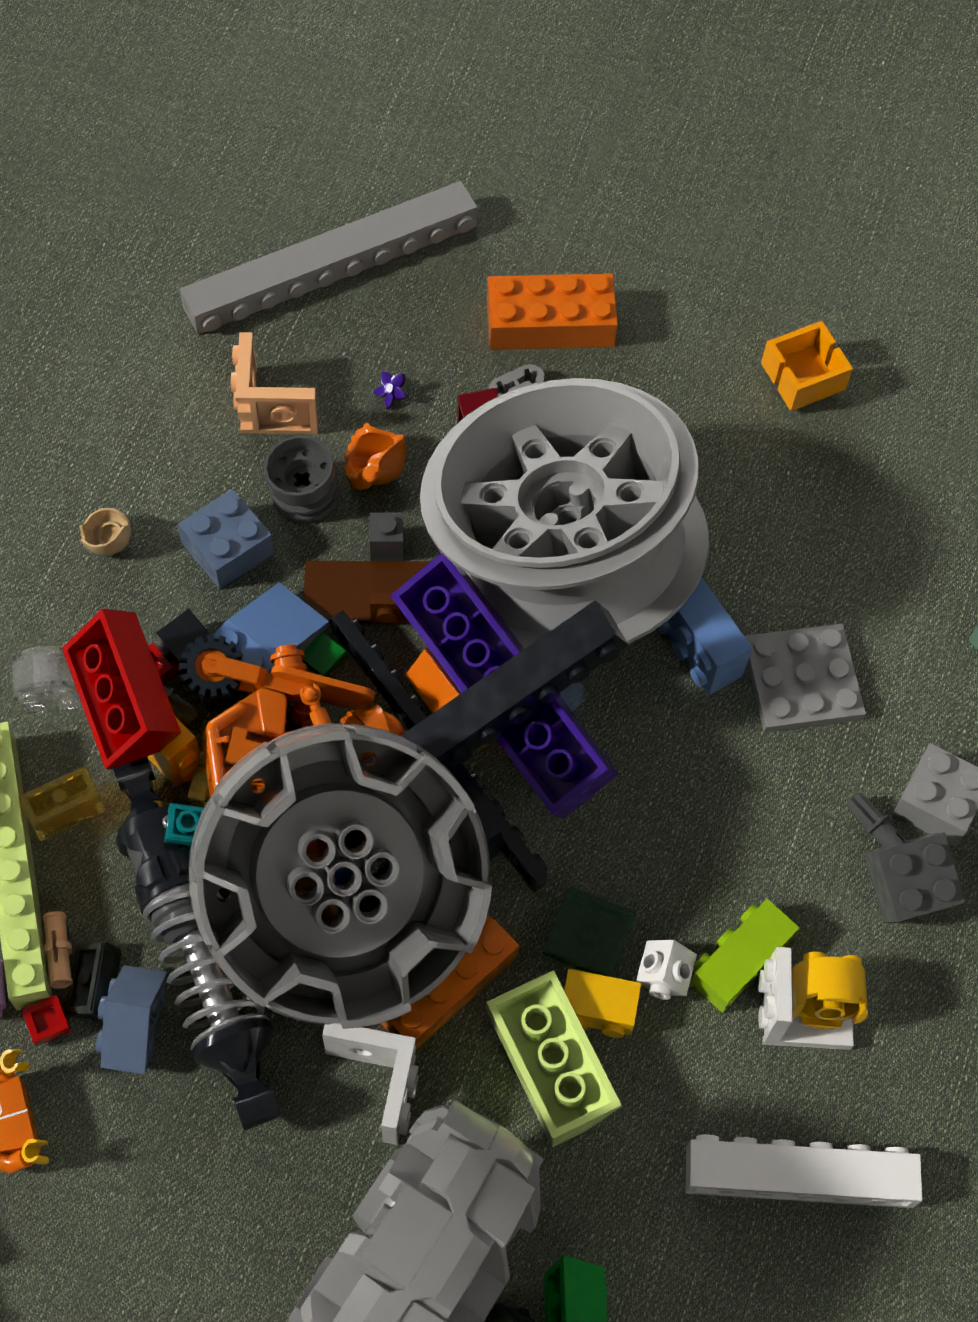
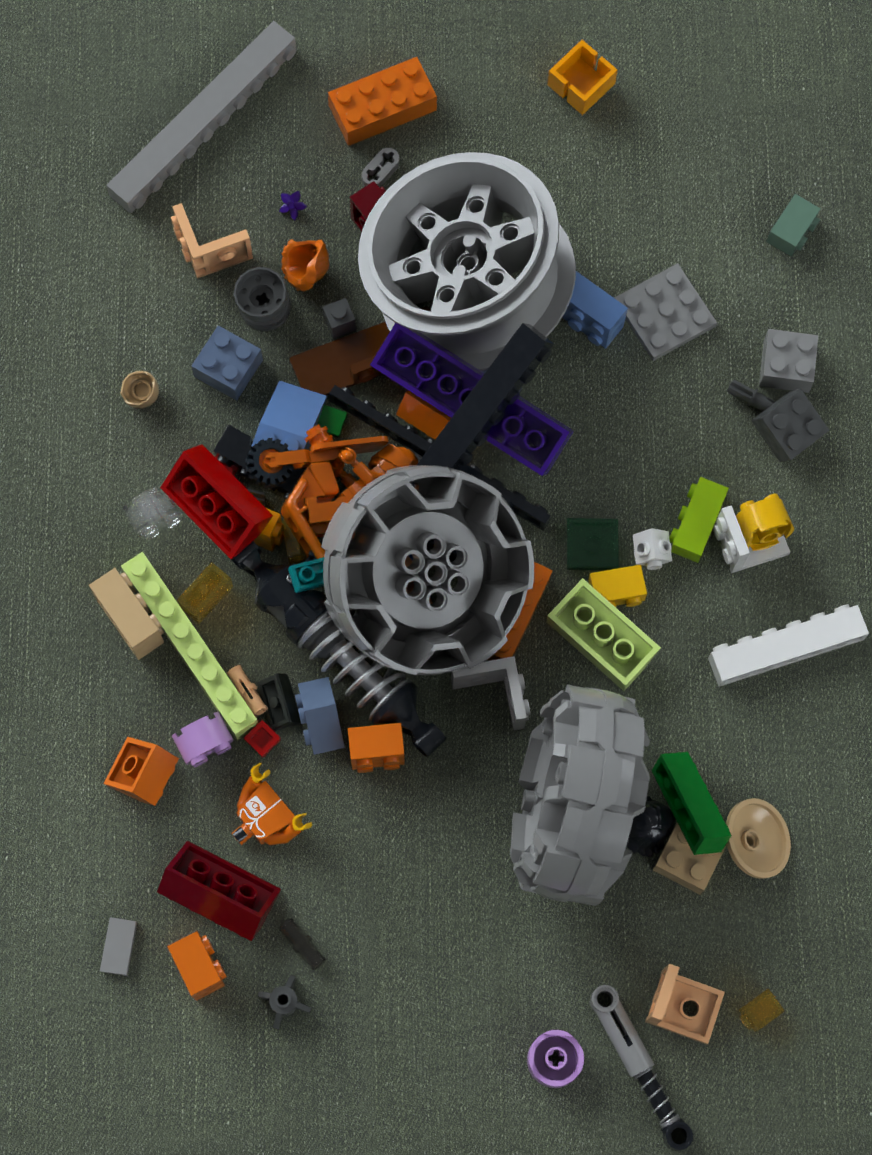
camera: 20 degrees left, 10 degrees up
none -> orange brick [348,723,404,773]

